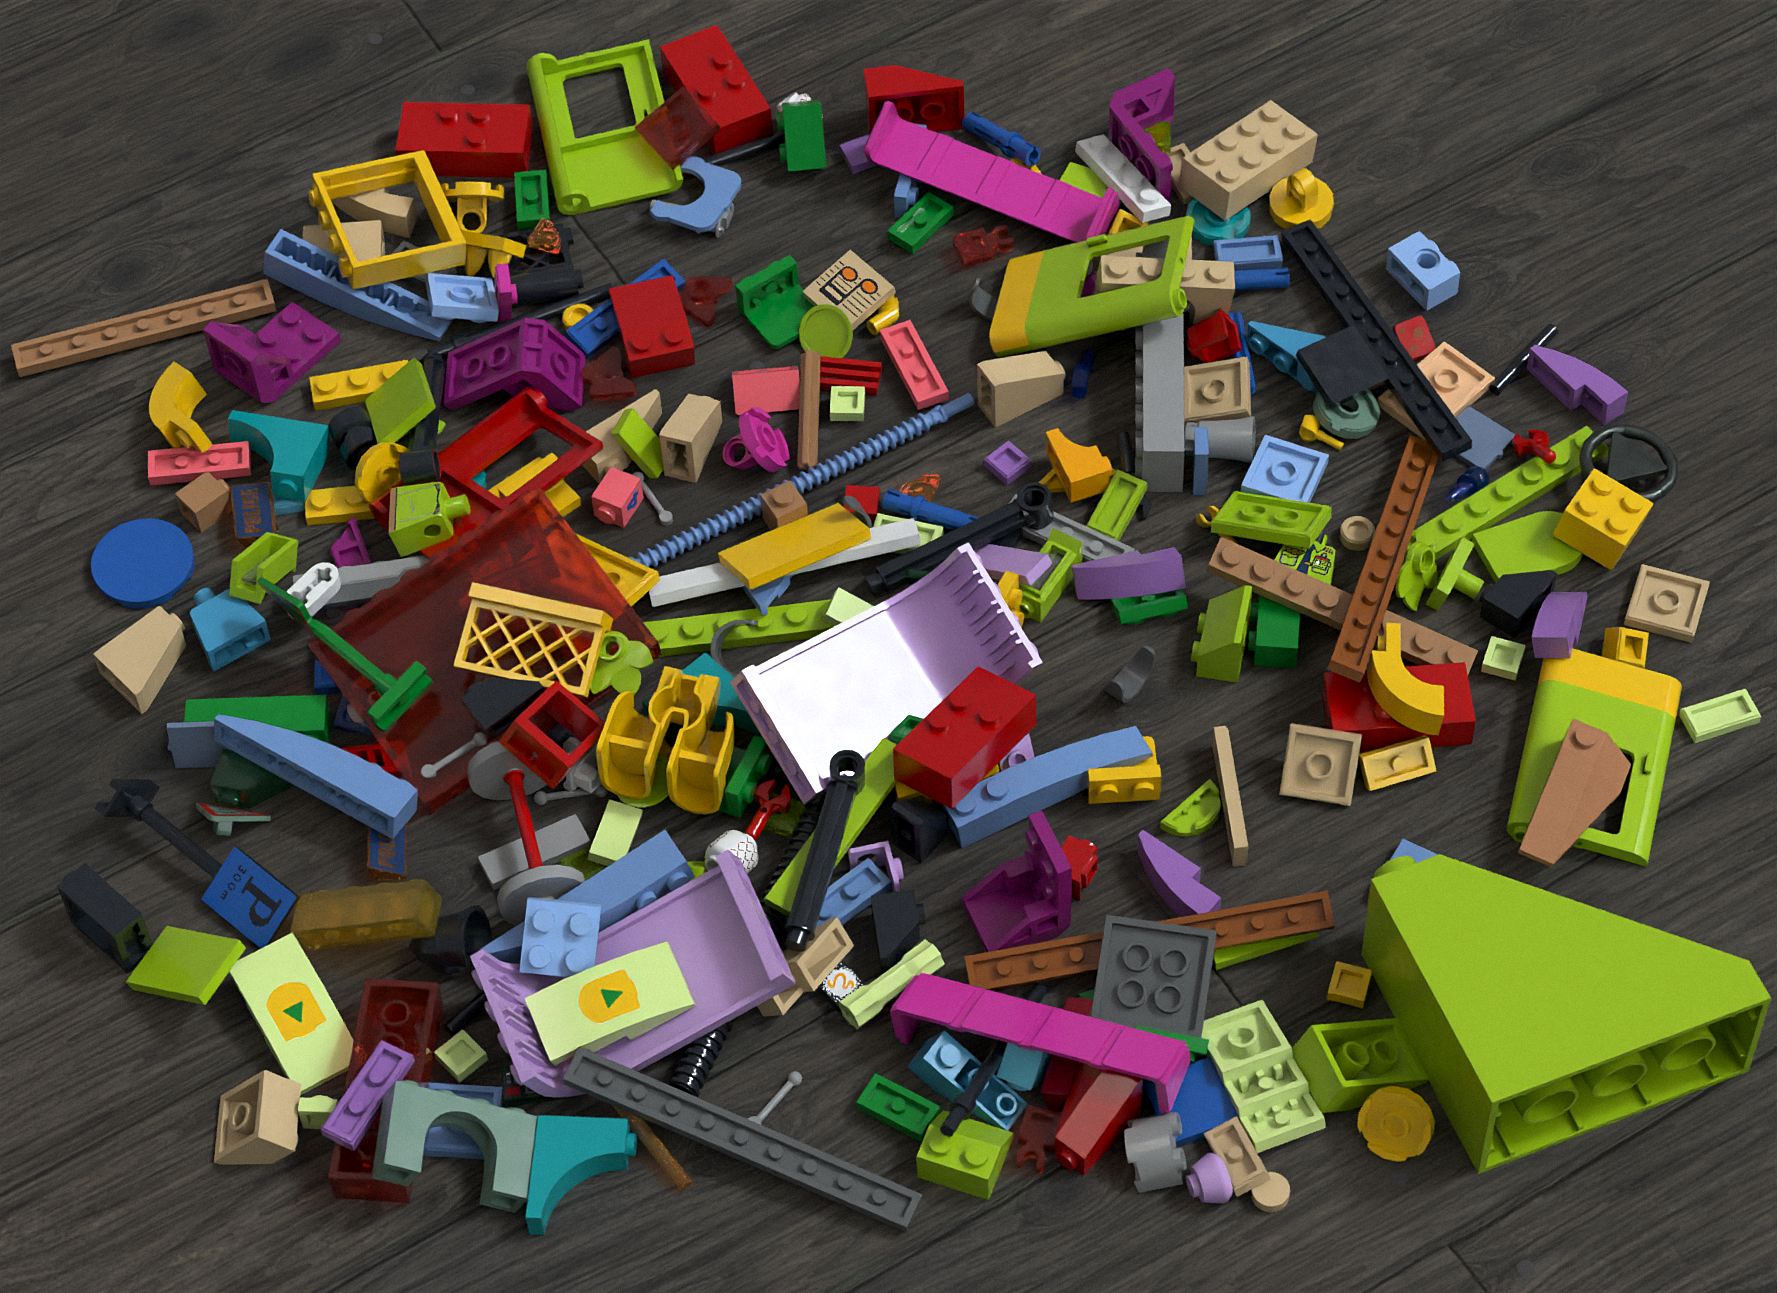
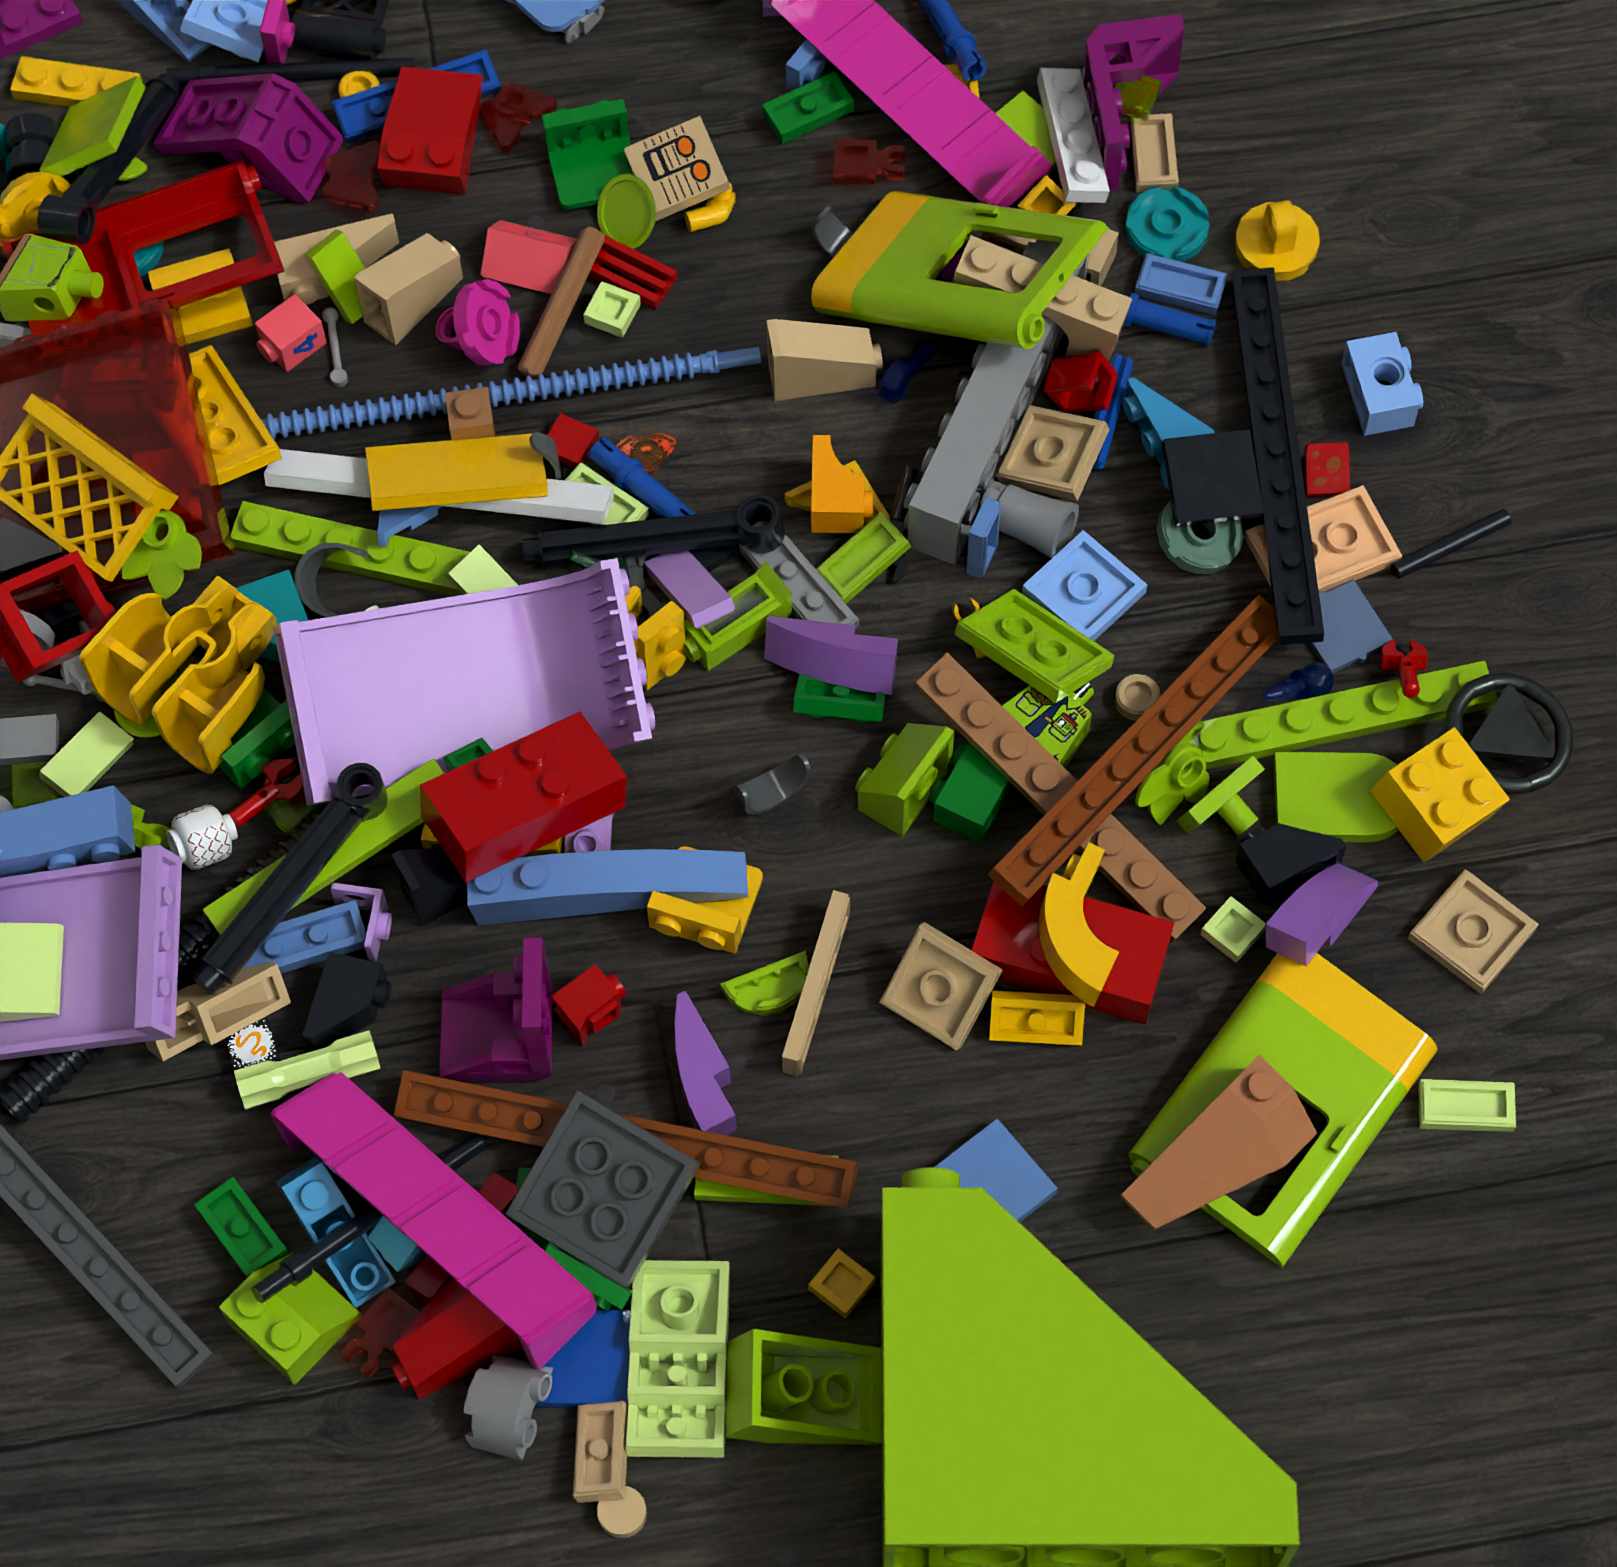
camera: 20 degrees right, 10 degrees up
light grey hinge [748,1071,802,1125] -> none
coral plate [880,320,949,410] -> none
medium lavender tile [984,441,1032,485] -> none
tan brick [1178,100,1318,220] -> none
lavender cone [1186,1153,1233,1203] -> none
yellow hand [1299,415,1344,451] -> none
yellow tile [1357,1086,1435,1162] -> none
medium lavender slope [1527,345,1628,425] -> none
yellow slope [1602,627,1649,668] -> none

